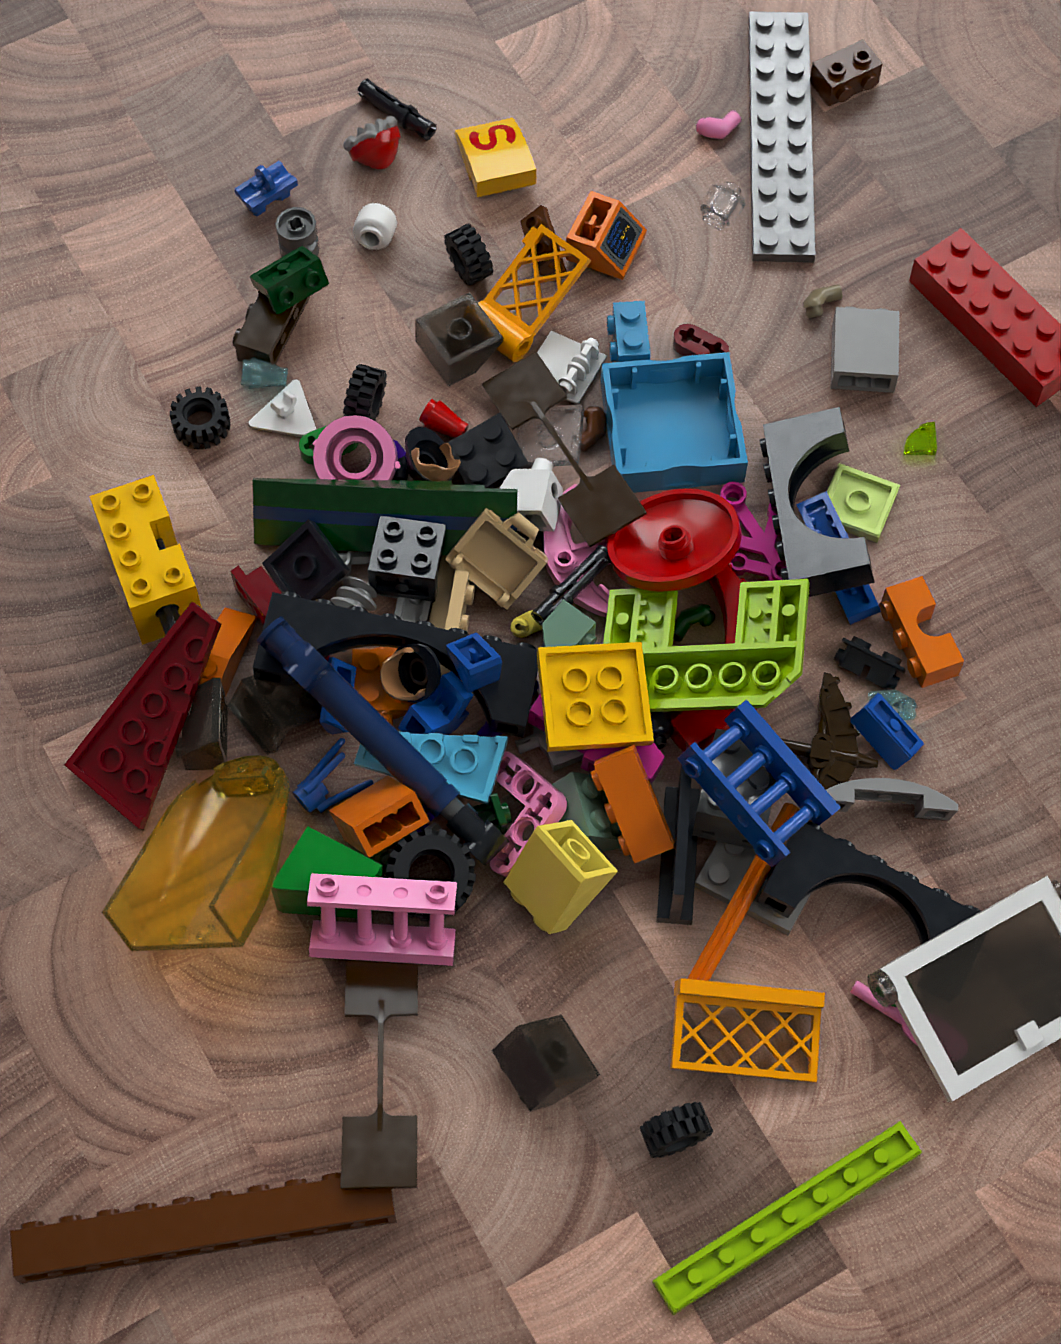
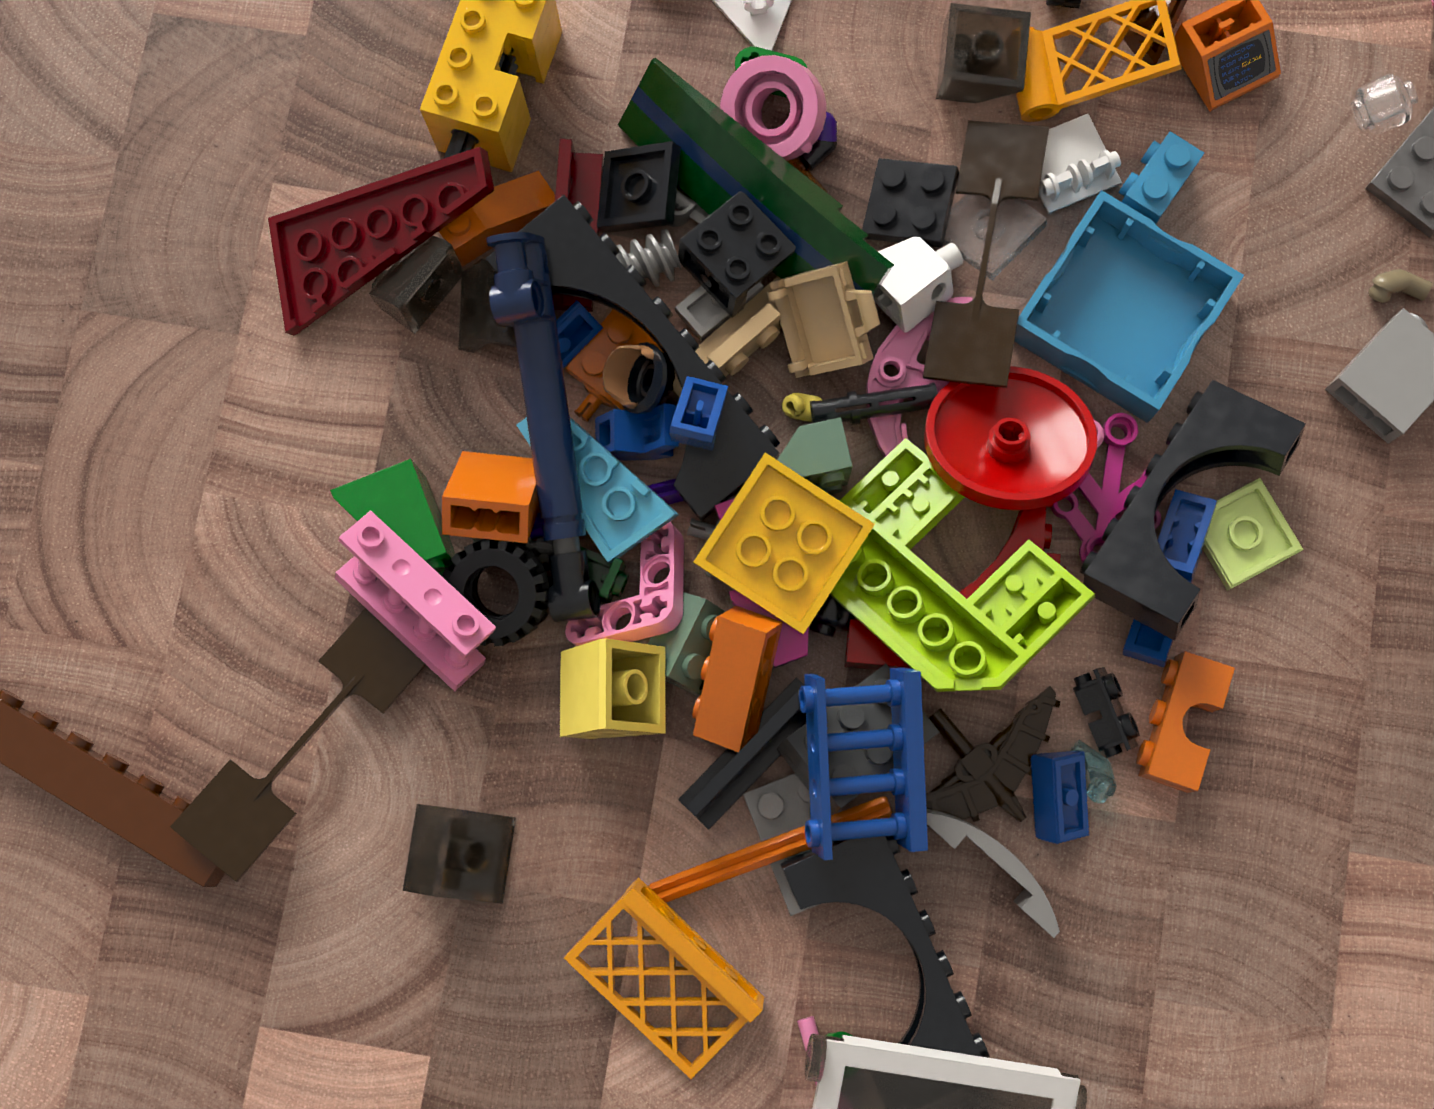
camera: 45 degrees right, 15 degrees up
clear yellow windscreen [102,755,290,952] -> none
blue plant [292,738,373,813] -> none
black tyre [343,364,387,421] -> none
black piece [405,427,461,481] -> none
red cone [419,399,469,438] -> none
reddish brown arm [574,406,606,452] -> none
black tyre [640,1102,713,1158] -> none
dark red beam [673,324,729,356] -> none
dark green arm [673,603,716,642] -> none
clear neon green tile [903,422,937,455] -> none

